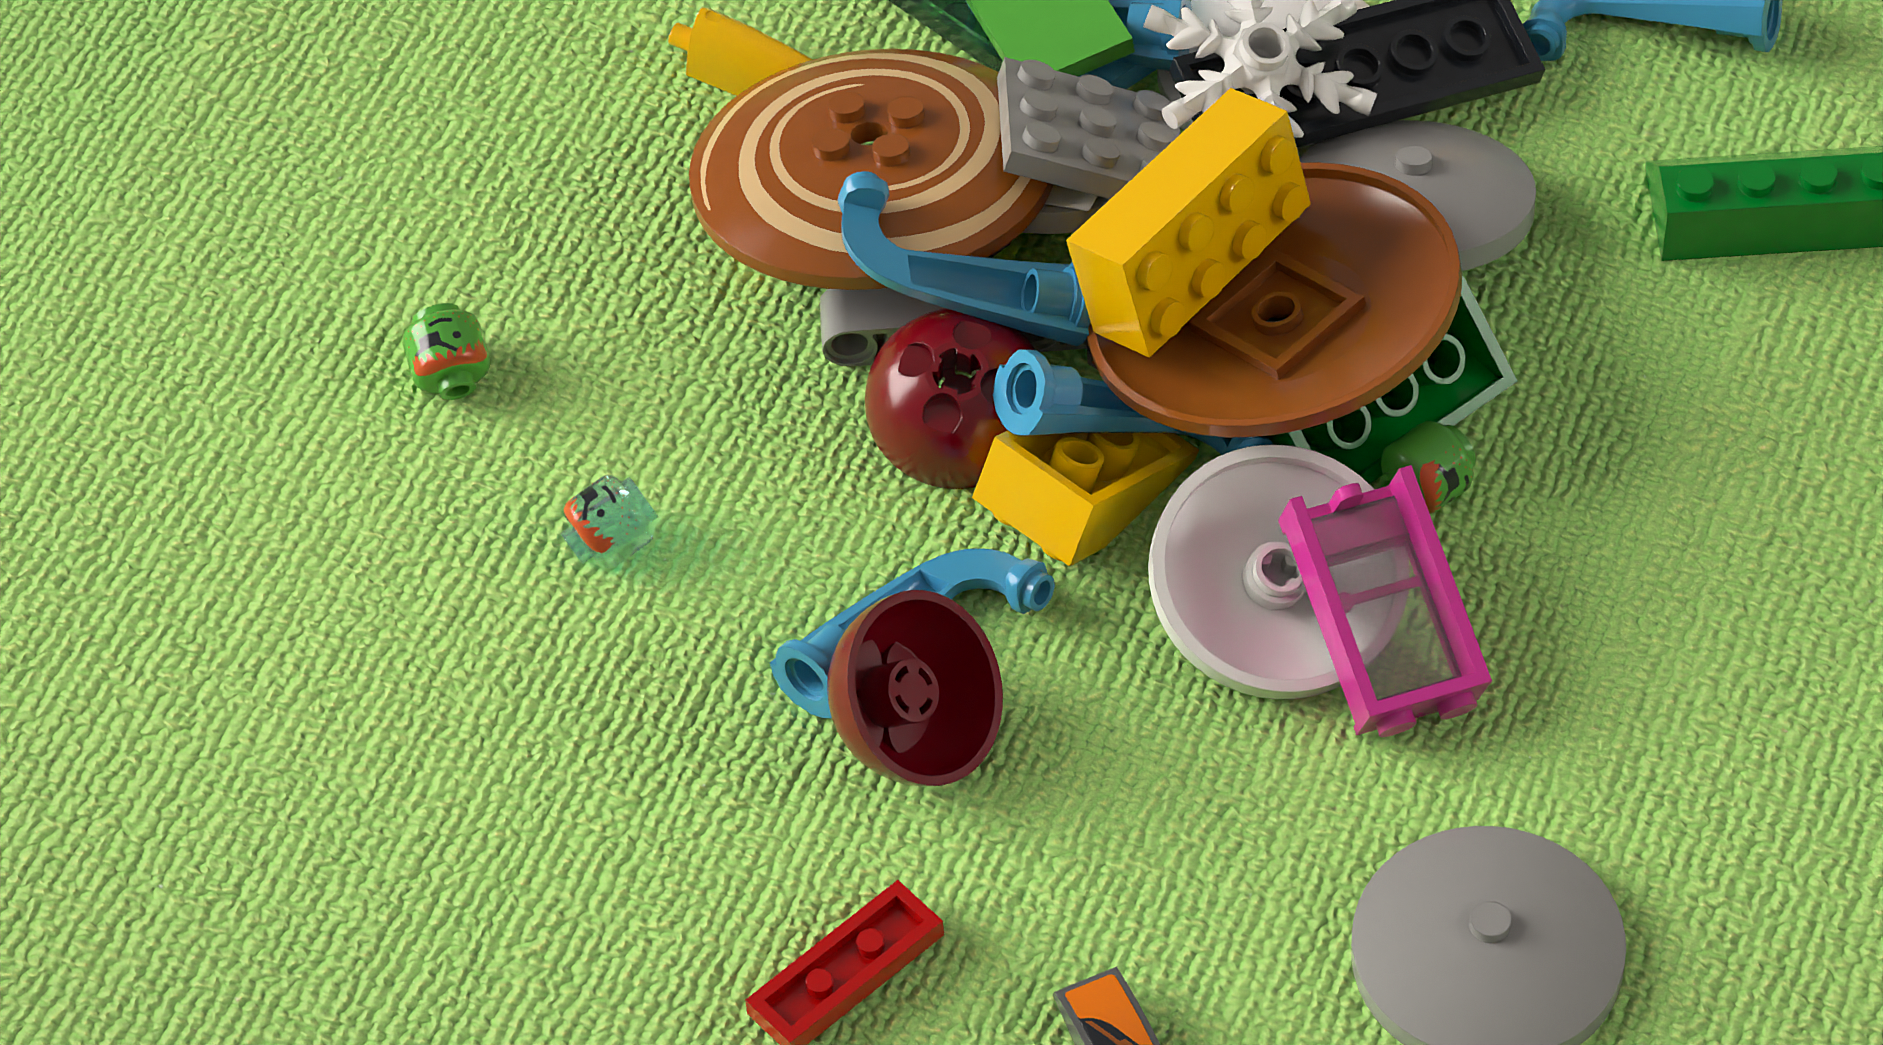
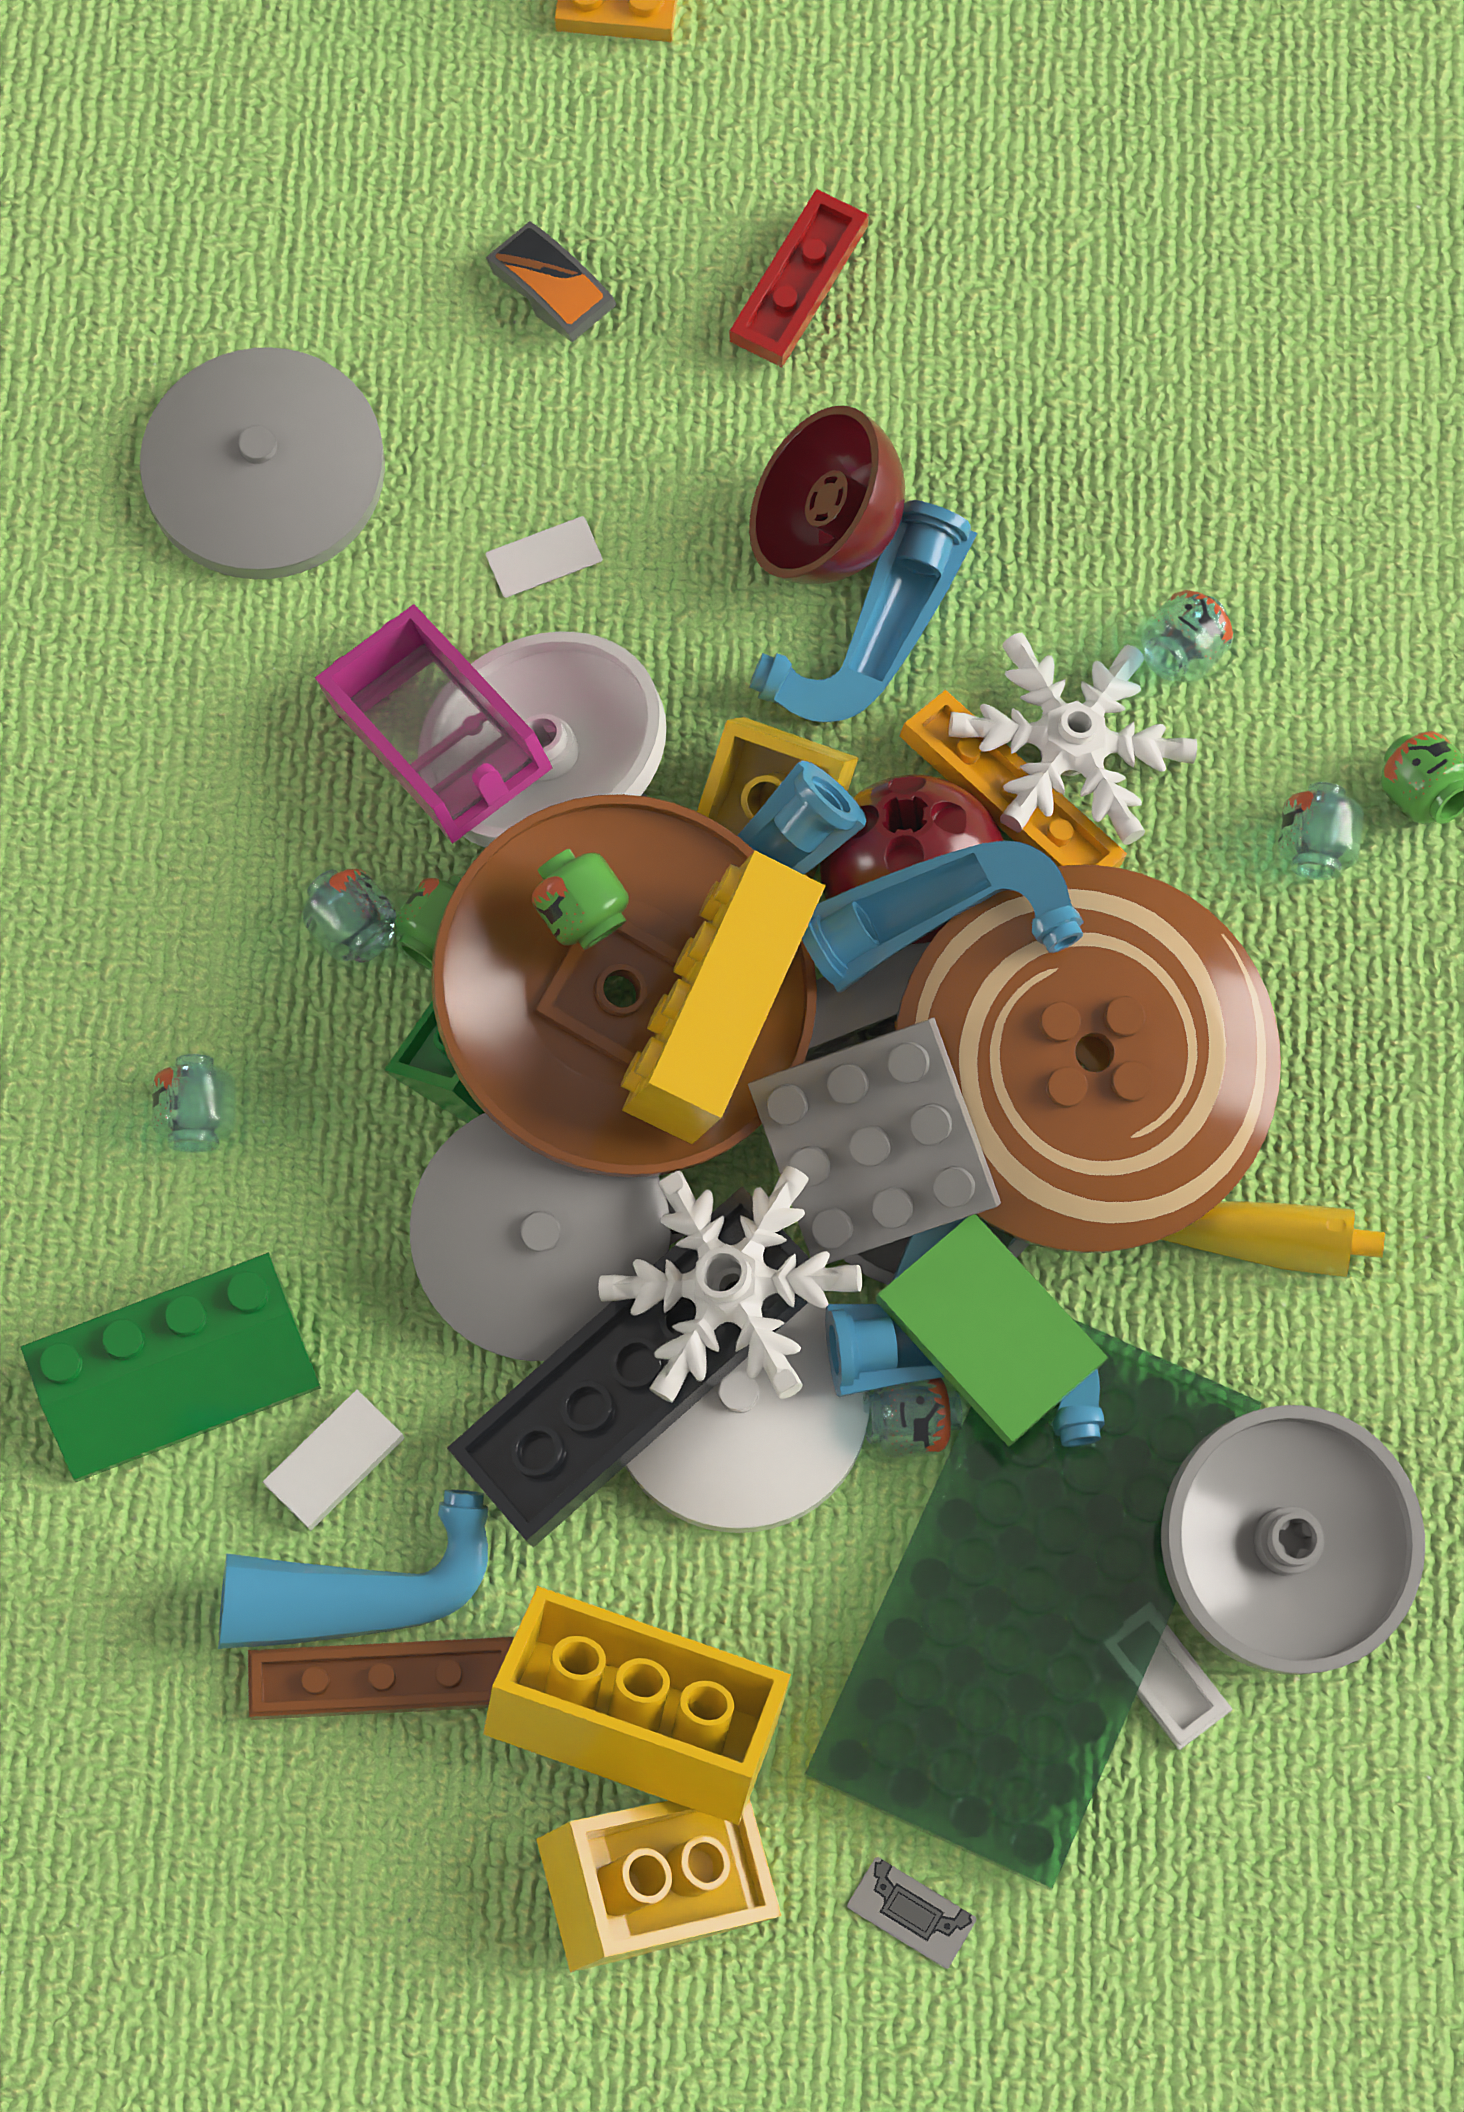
camera: 160 degrees right, 20 degrees up
none -> clear light blue head [152,1054,236,1153]
none -> white tile [263,1390,405,1531]
none -> clear light blue head [302,869,396,963]
none -> white sticker [486,516,603,598]
none -> bright green head [532,849,629,950]
none -> light orange plate [899,690,1127,868]
none -> white piece [948,633,1197,845]
none -> clear light blue head [1278,782,1364,880]

